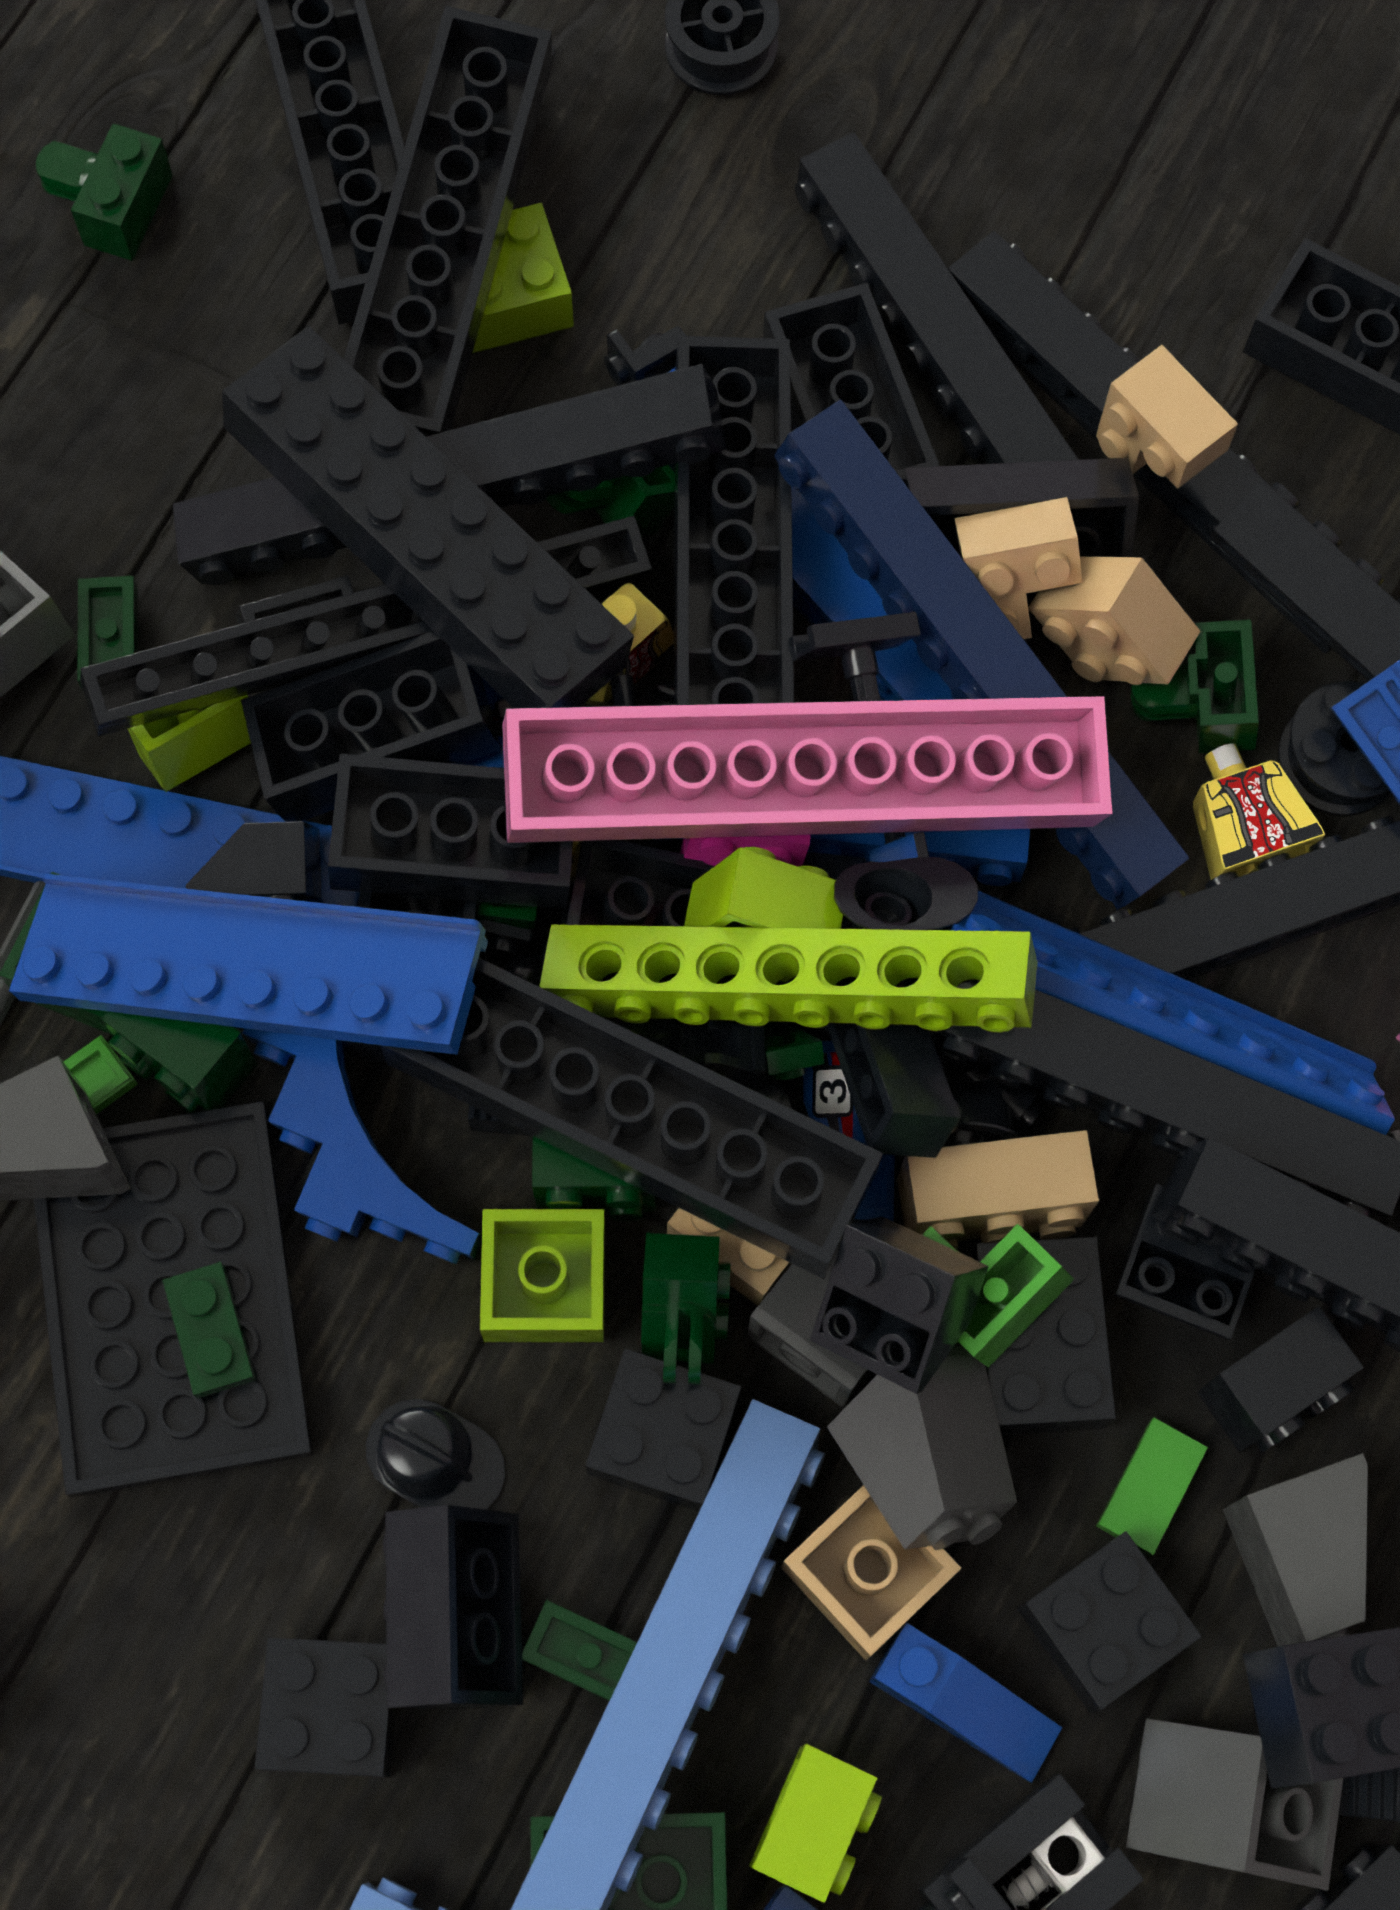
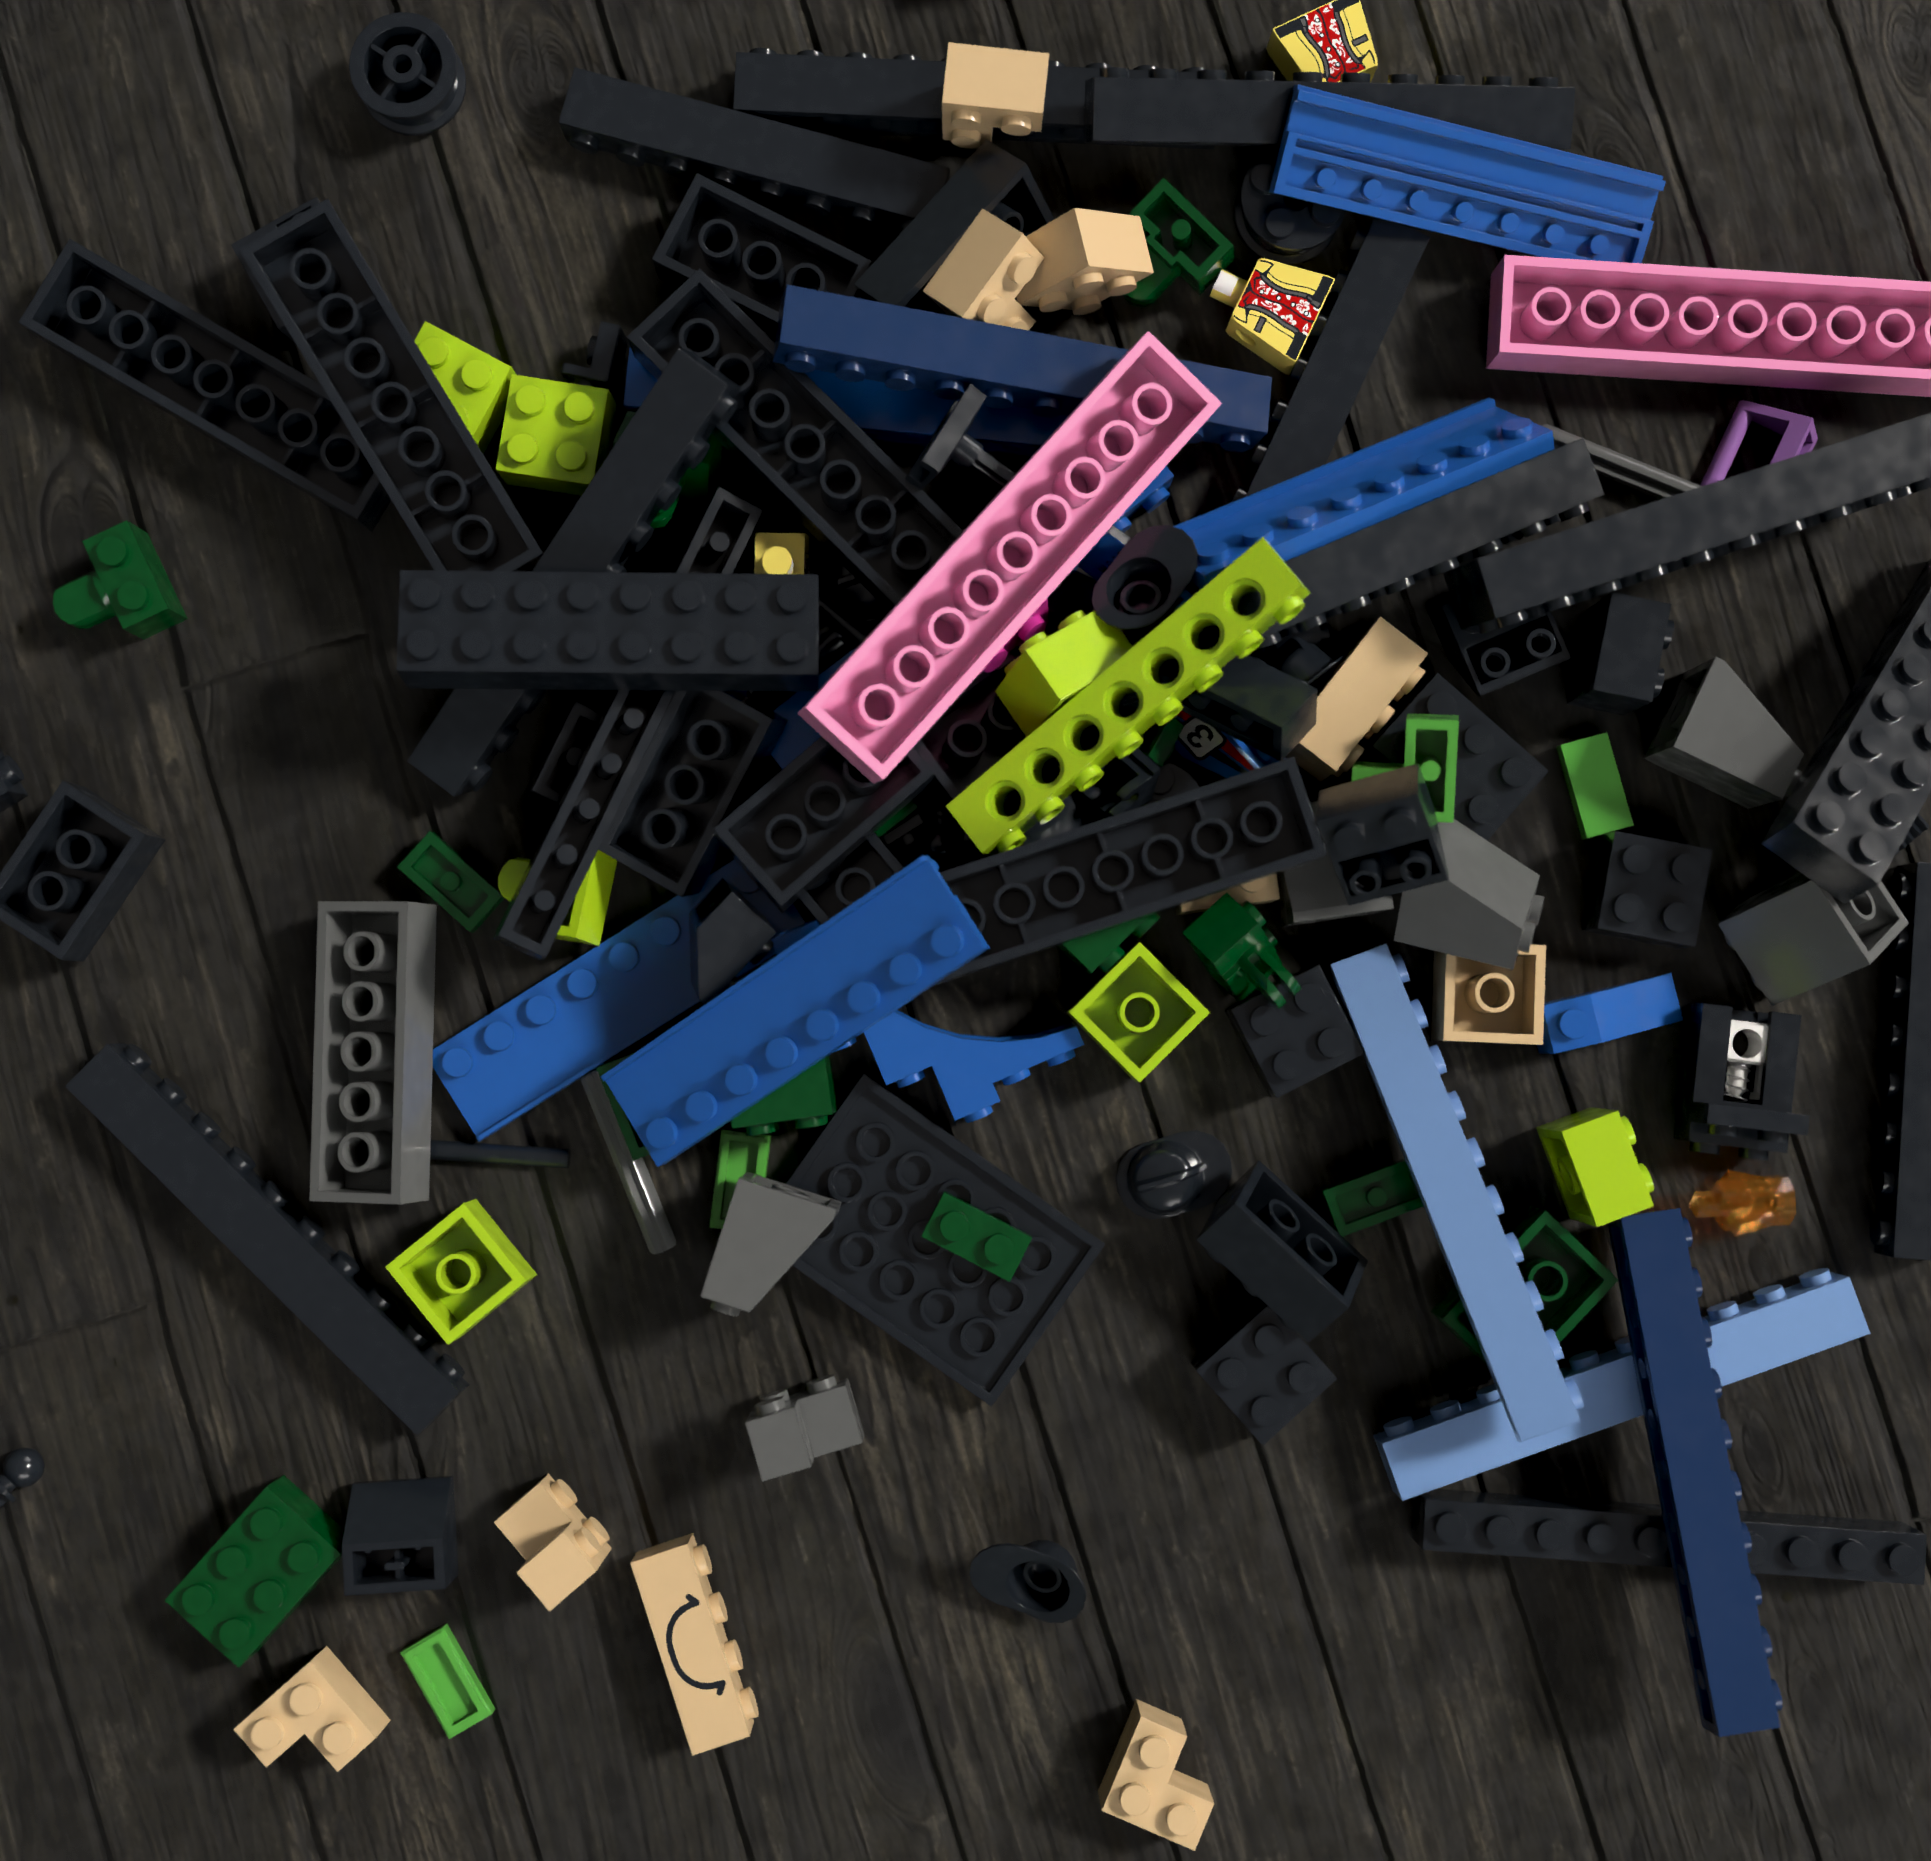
camera: 45 degrees left, 15 degrees up
none -> lime brick [496,374,617,496]

